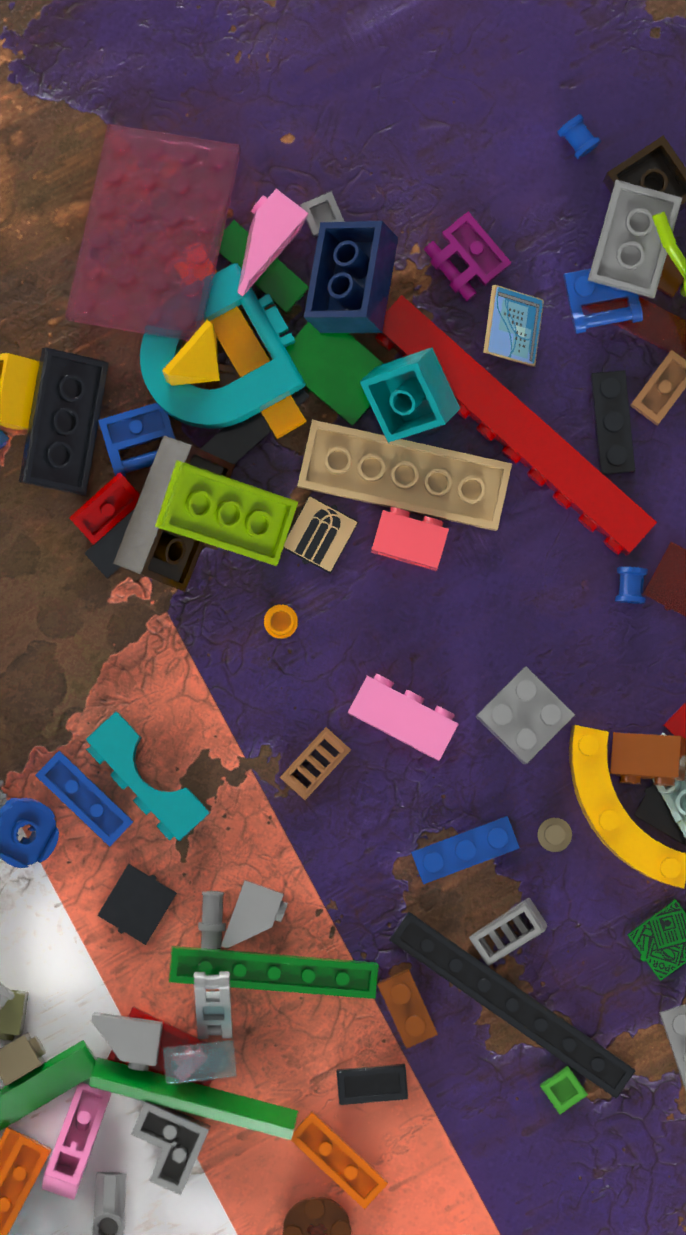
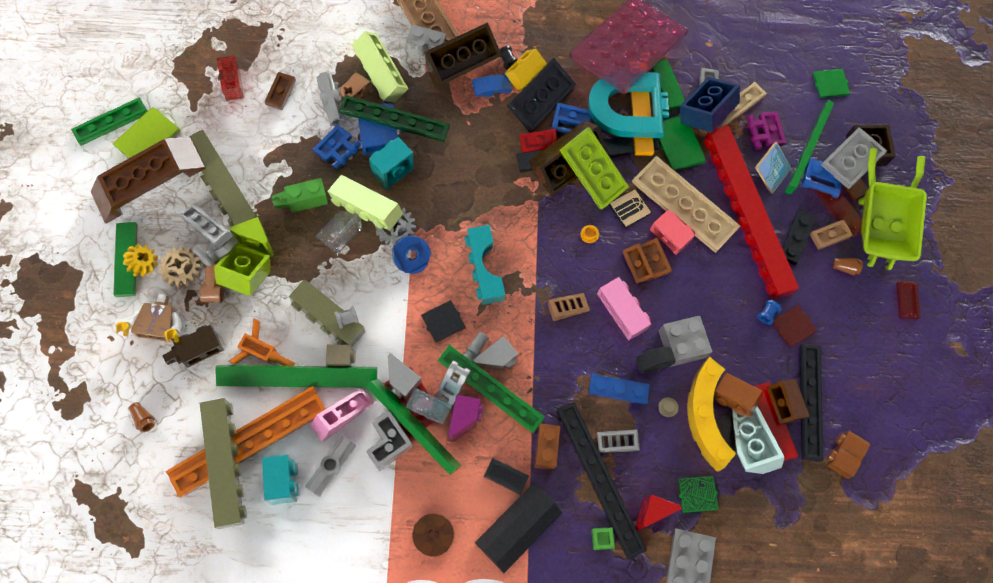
camera: 25 degrees right, 15 degrees down
blue plate [35,751,134,847] -> none
yellow slope [162,320,220,386] -> none
bright pink slope [237,189,309,296] -> none
orange plate [291,1111,388,1210] -> none
teal brick [360,348,460,443] -> none
blue bush [557,114,601,160] -> none
none -> magenta slope [448,395,483,443]
none -> black piece [475,484,562,573]
none -> dark orange slope [622,238,672,284]
none -> red slope [635,495,682,530]
none -> black tyre [636,347,676,374]
none -> tan tile [717,82,767,128]
none -> green tile [784,100,834,195]
none -> green piece [813,69,850,98]

